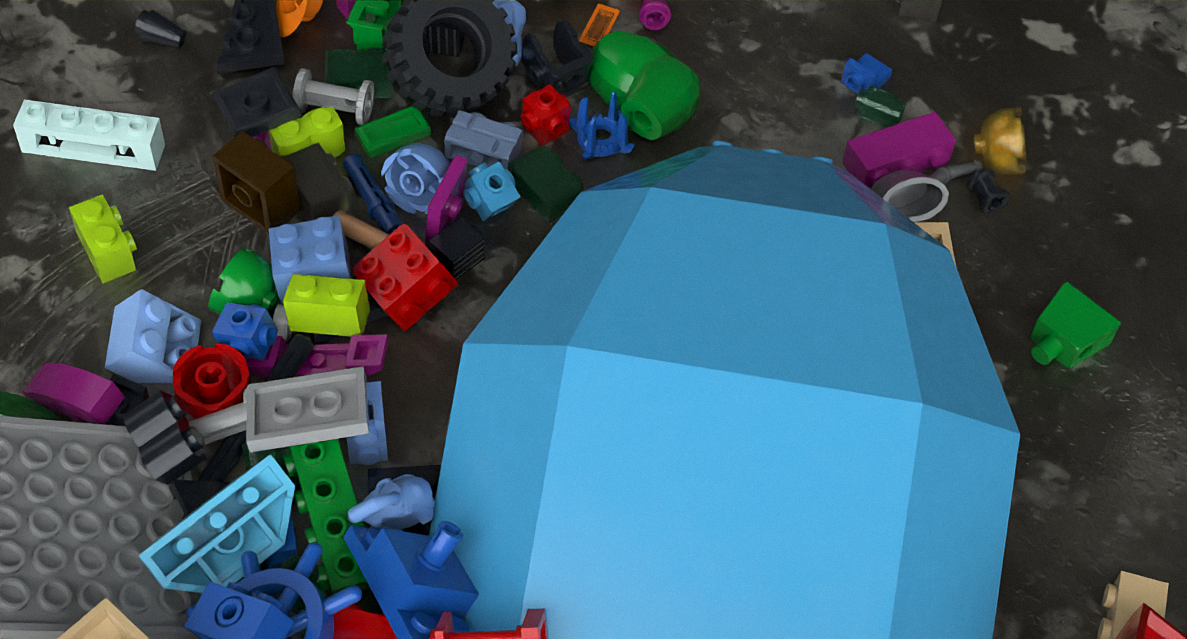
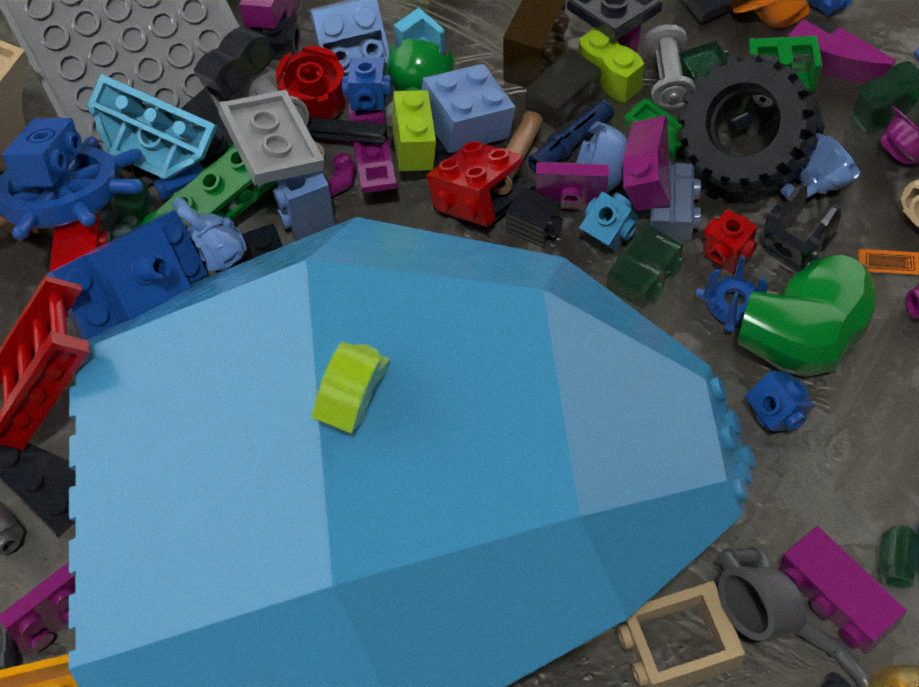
camera: 80 degrees right, 5 degrees up
none -> lime brick [311,341,390,433]
none -> medium azure panel [394,8,446,54]
none -> magenta slope [623,115,671,211]
none -> blue brick [745,371,815,432]

